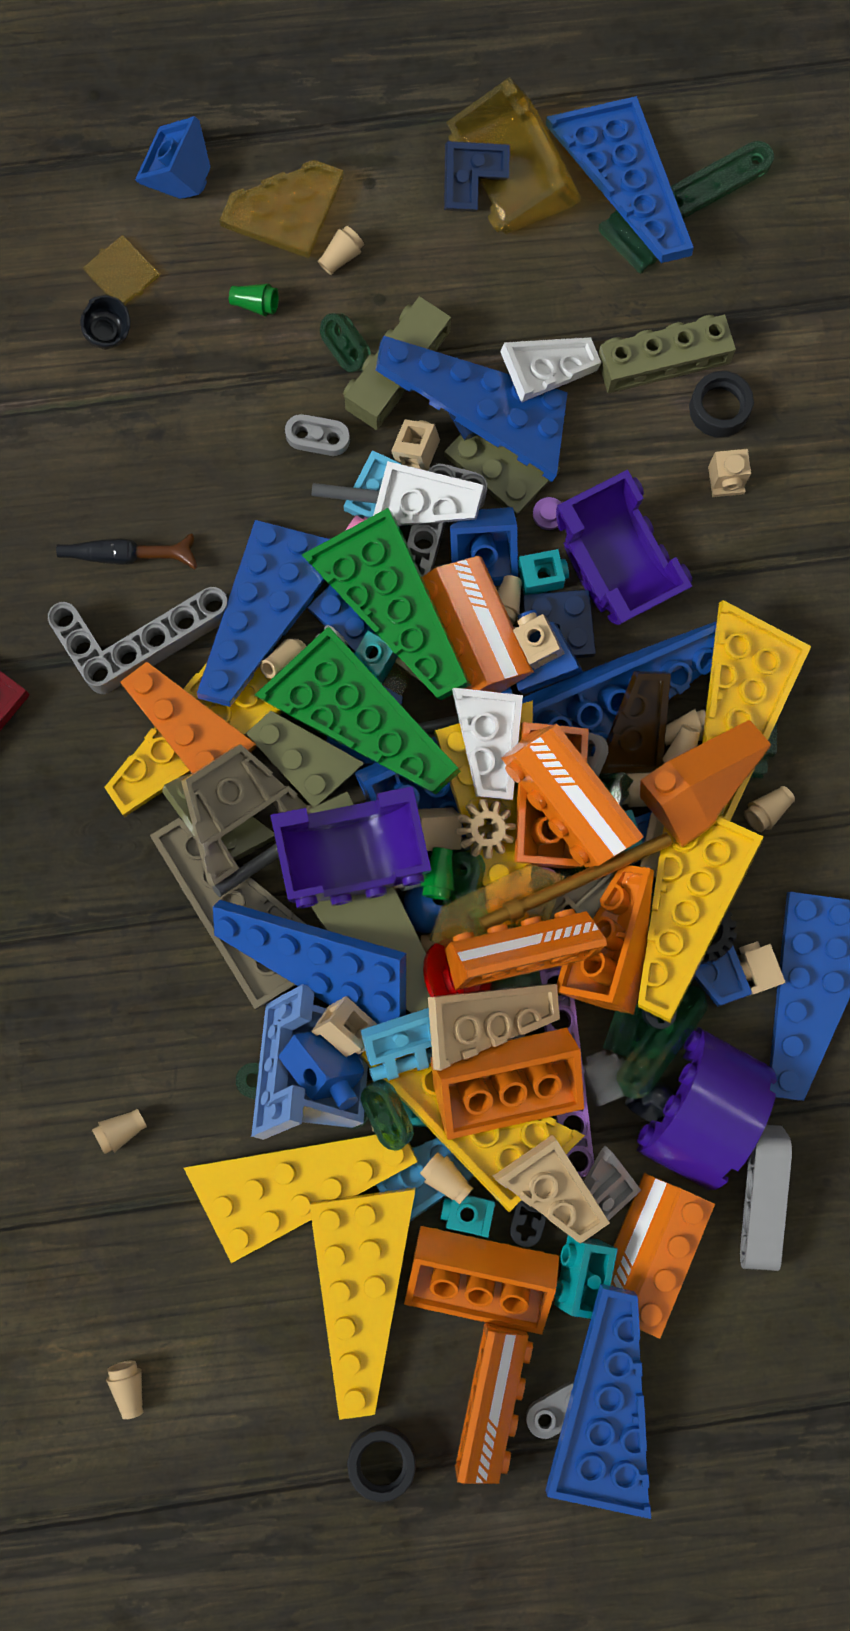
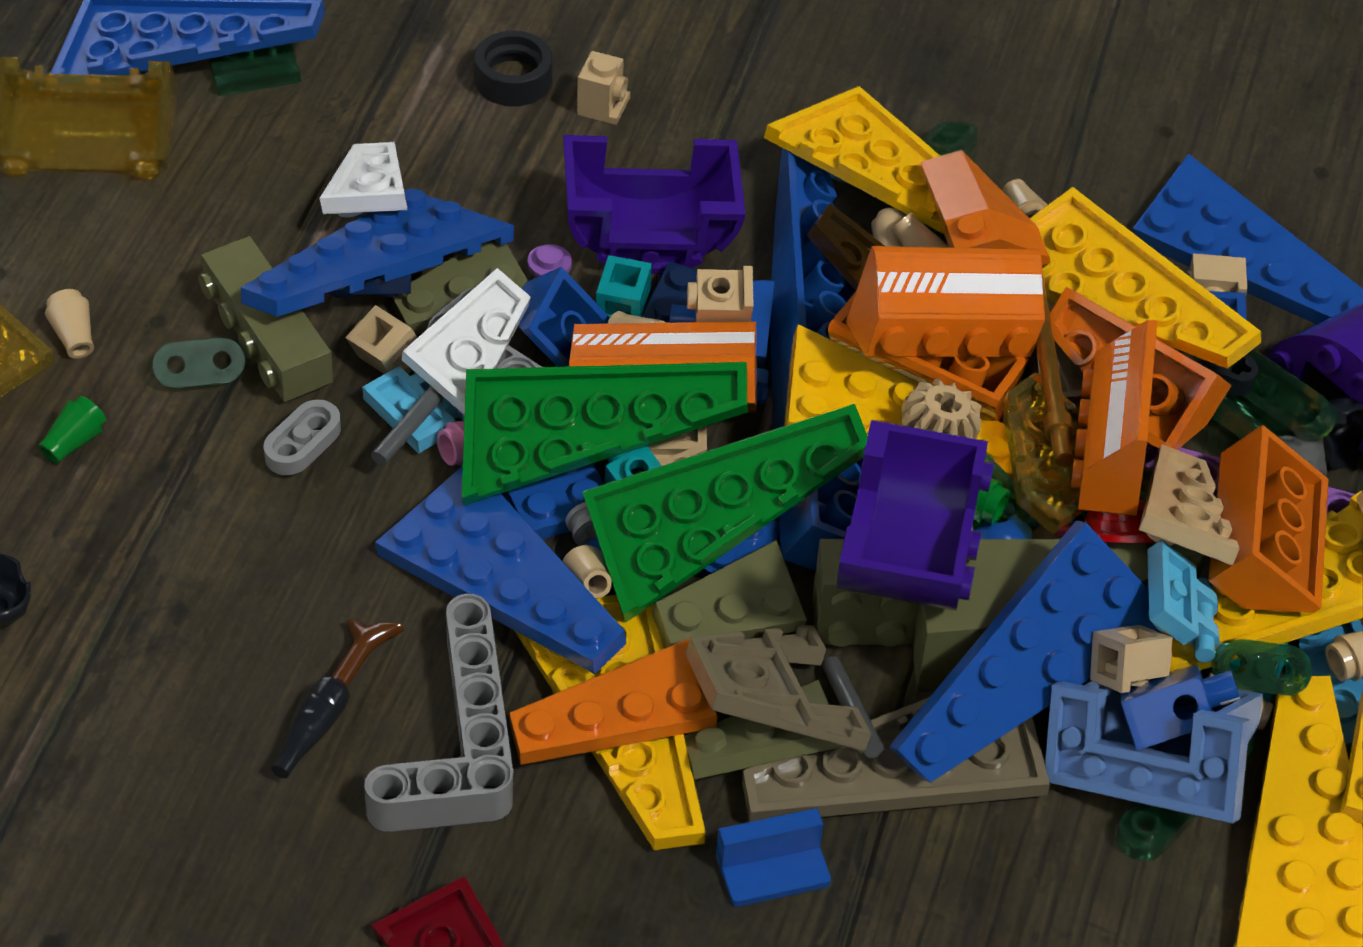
camera: 65 degrees left, 30 degrees down
dark blue plate [444,141,510,212] -> none
white wing [452,688,523,800] -> none
olive brick [598,315,736,393] -> none
none -> blue panel [716,808,831,907]
none -> clear green plate [923,121,978,156]

